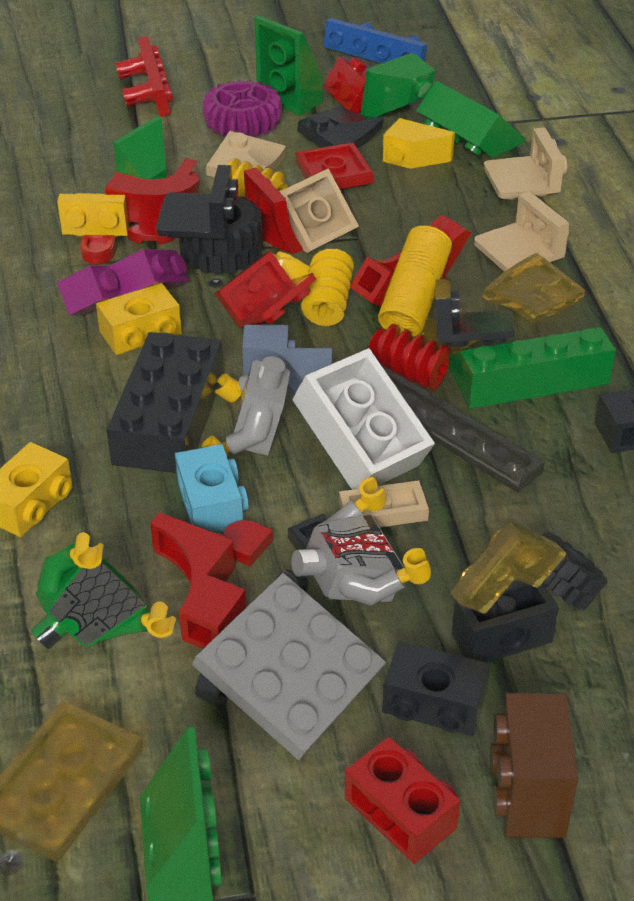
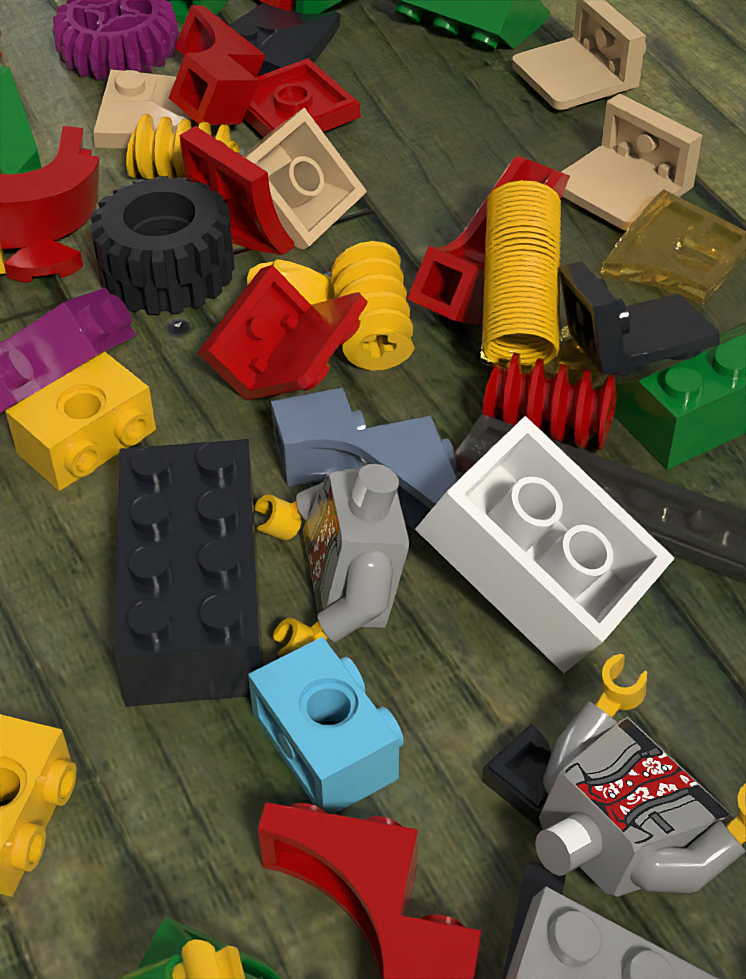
camera: 15 degrees left, 5 degrees up
black bracket [156,165,238,240] -> none
red tile [223,520,273,567] -> none
tan plate [339,480,429,527] -> none
yellow slope [383,118,455,169] -> none
none -> red arch [168,5,266,125]

